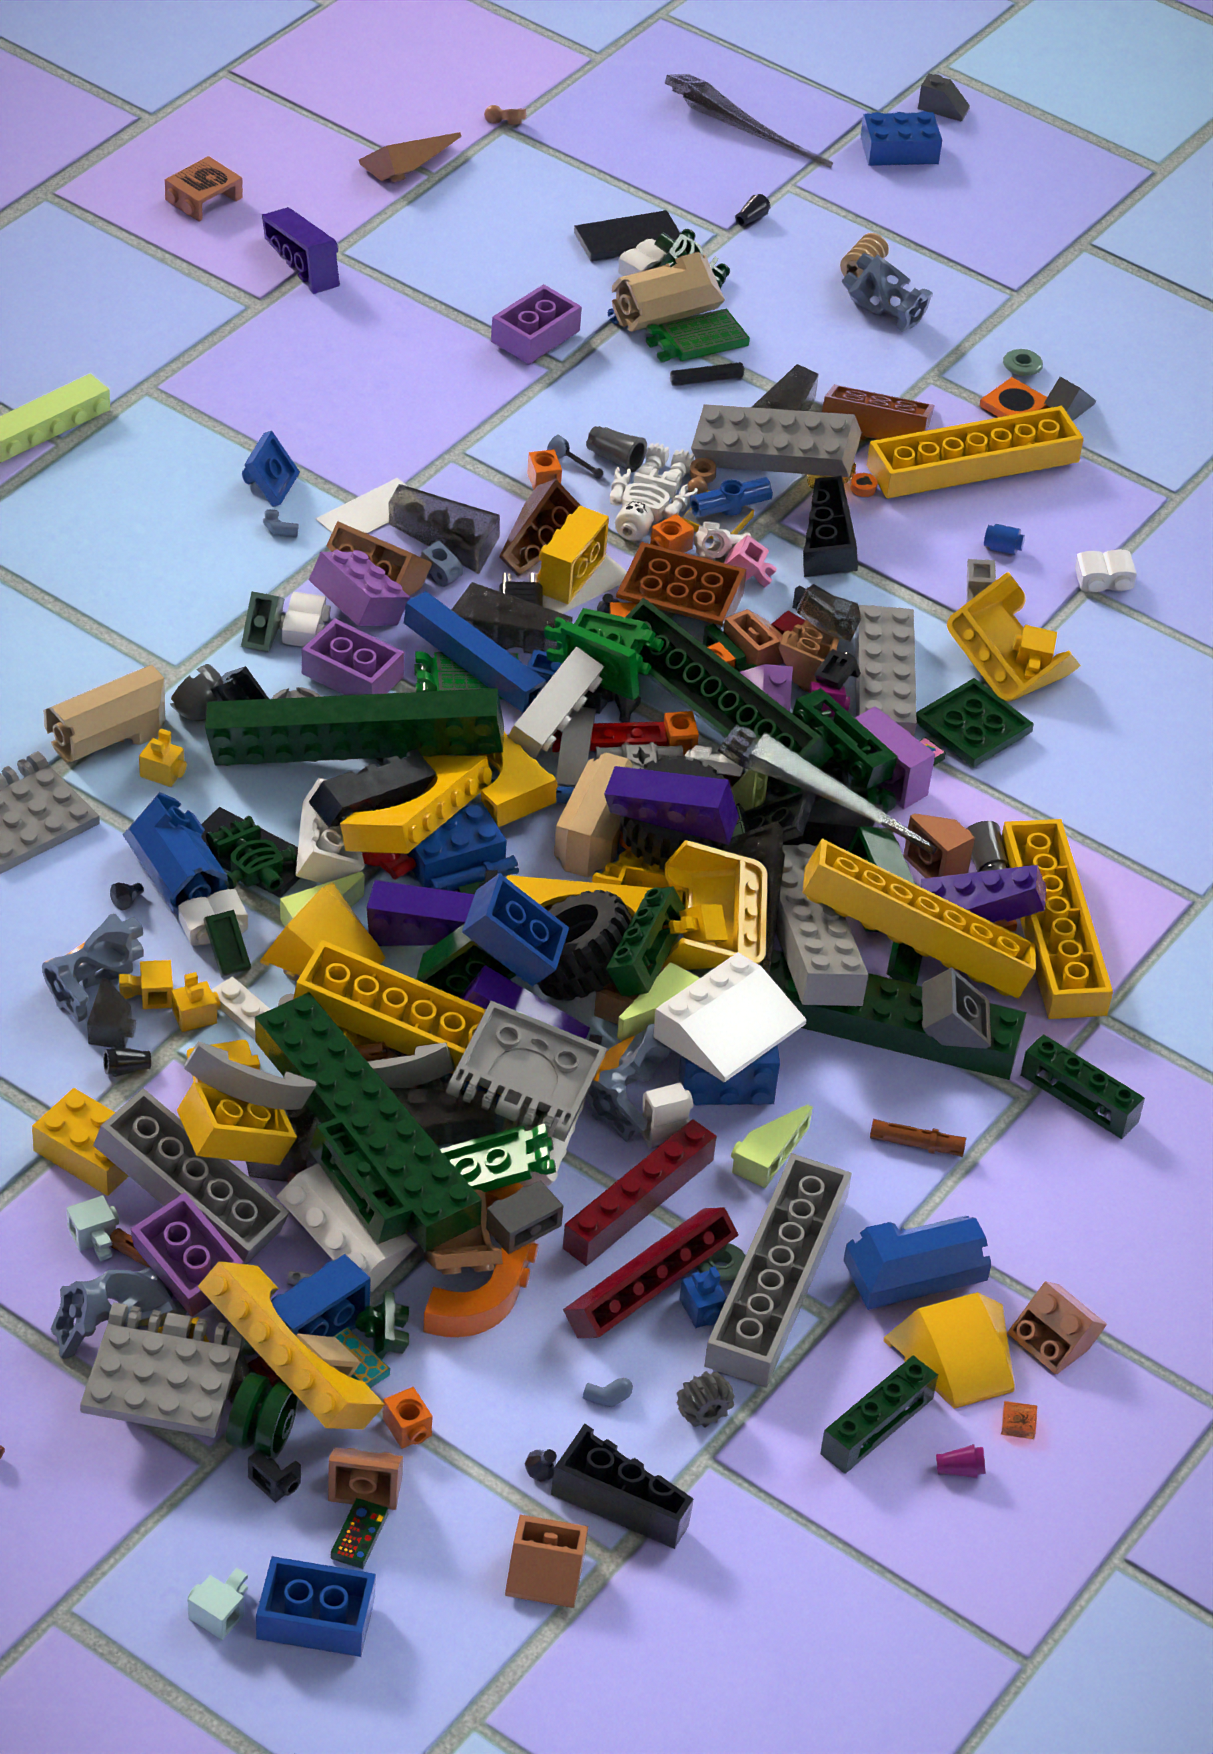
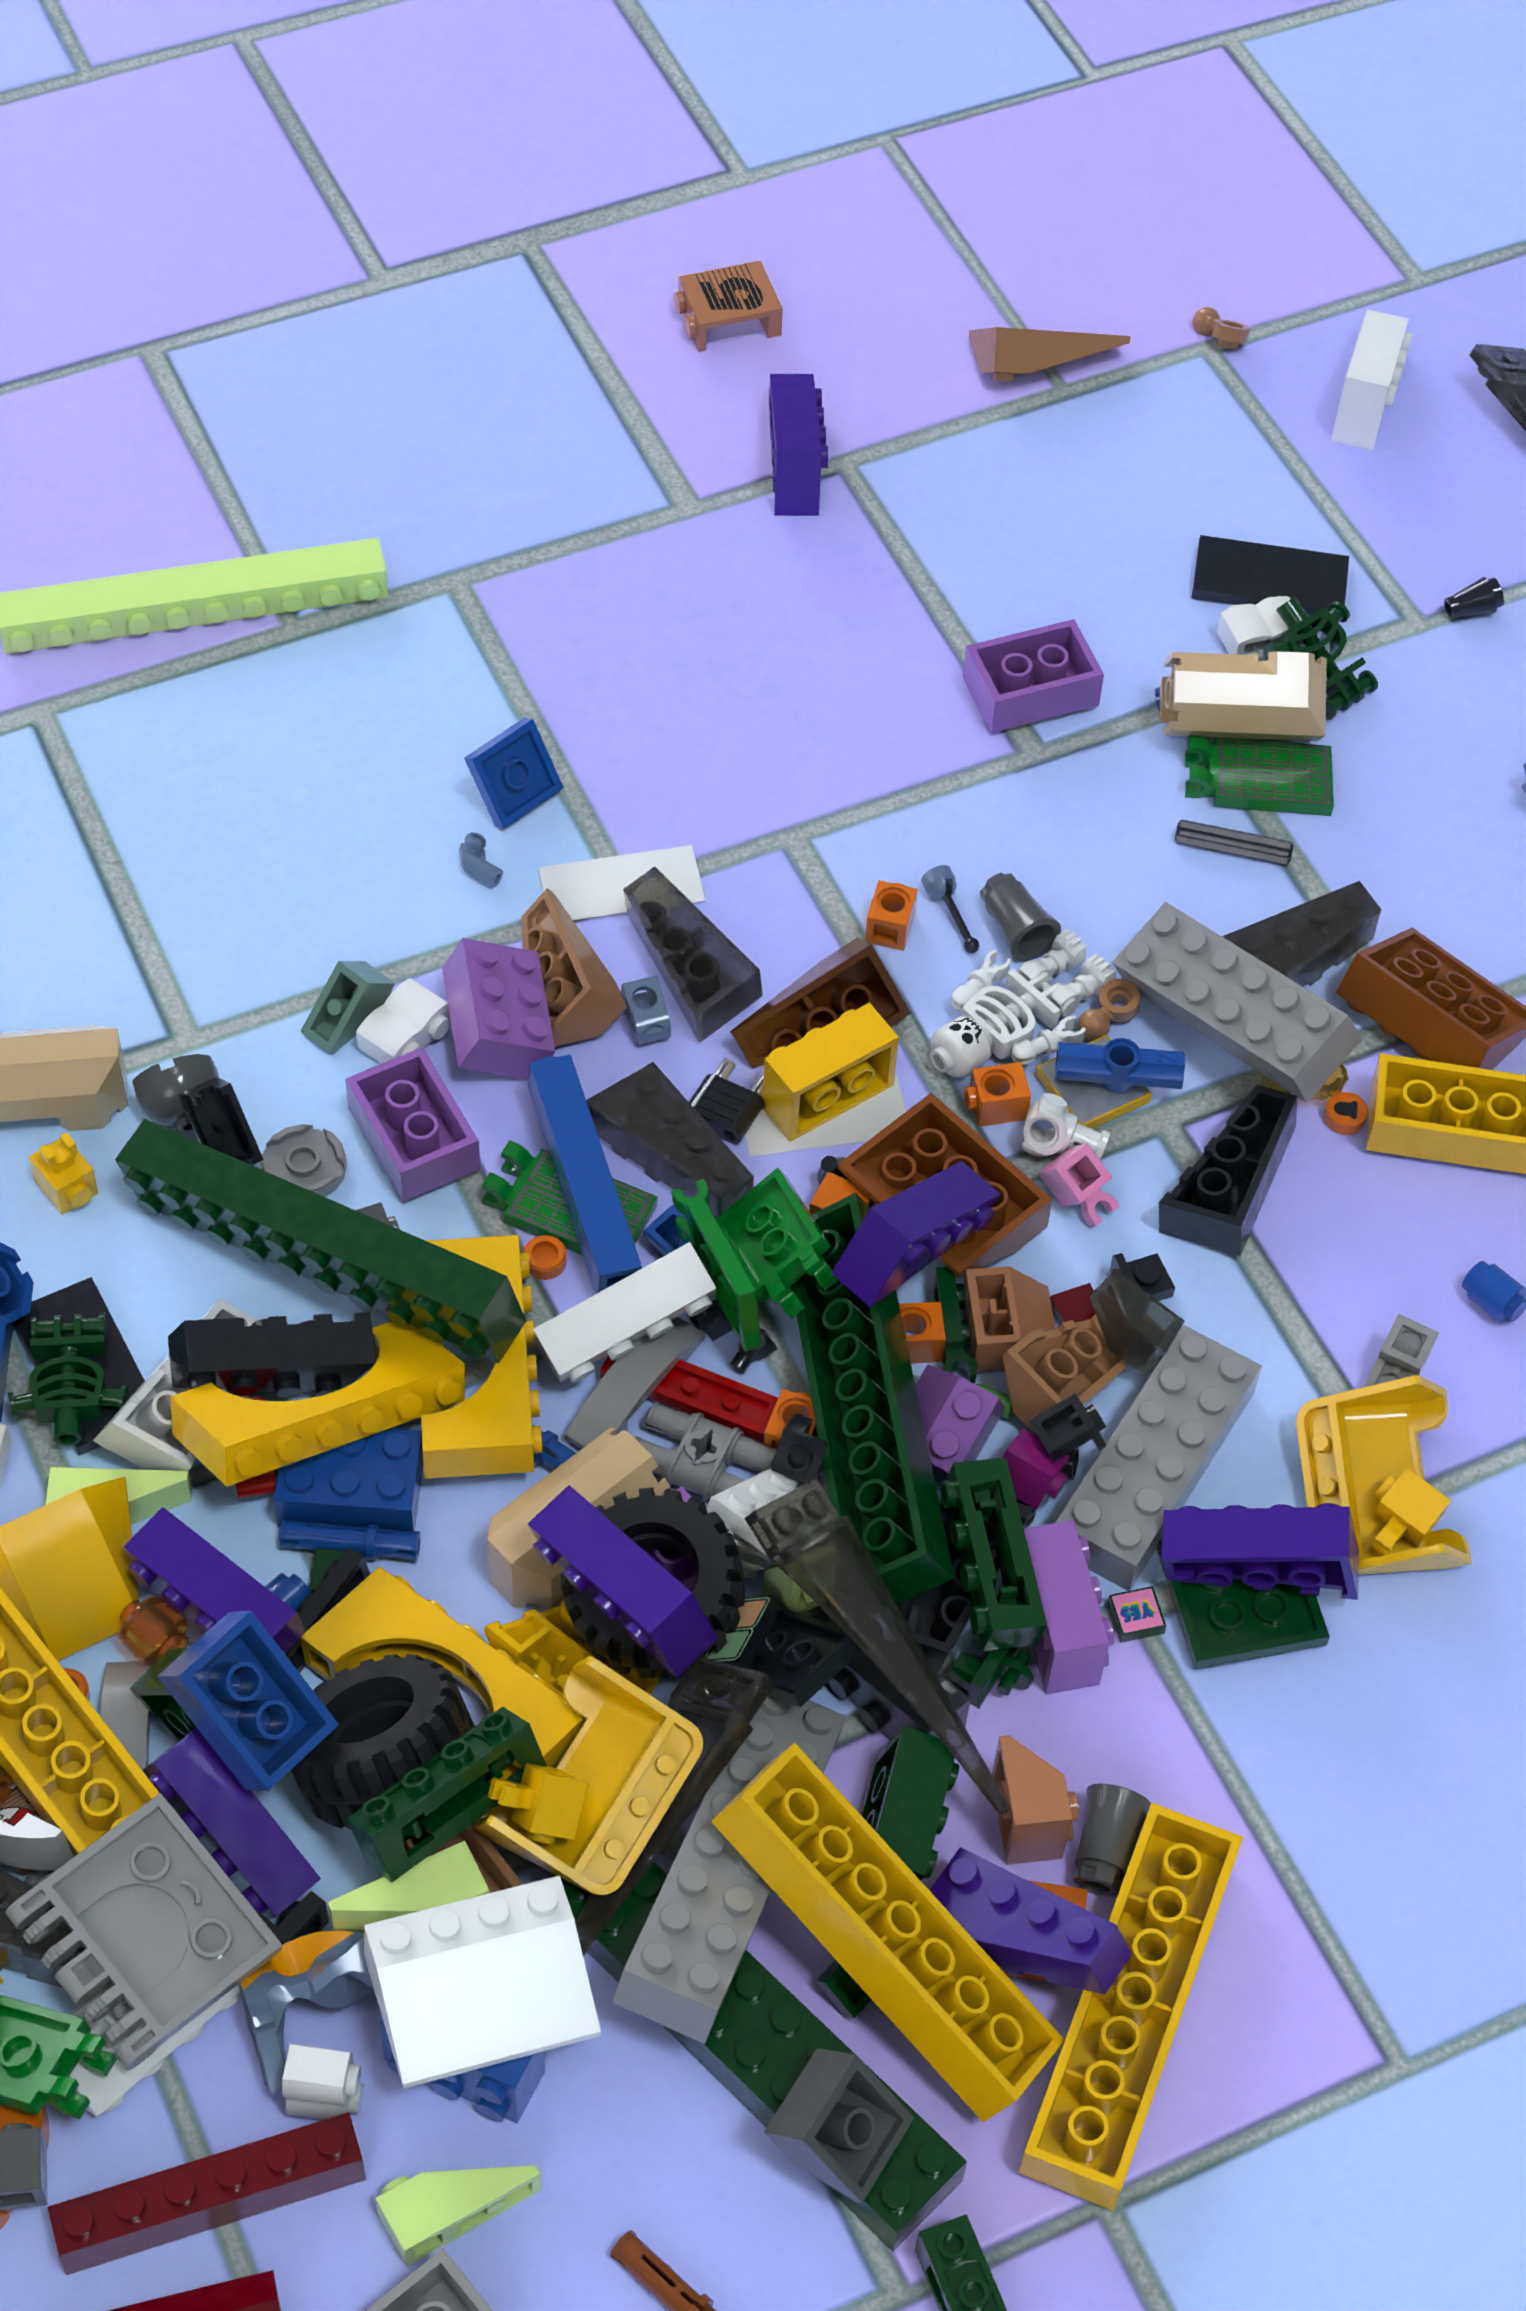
camera: 30 degrees right, 10 degrees up
none -> clear orange head [118,1597,189,1667]
none -> black bracket [771,1413,828,1484]
none -> dark purple wedge [831,1161,1000,1308]
none -> dark purple wedge [1161,1503,1359,1600]
none -> wedge [1331,309,1413,451]

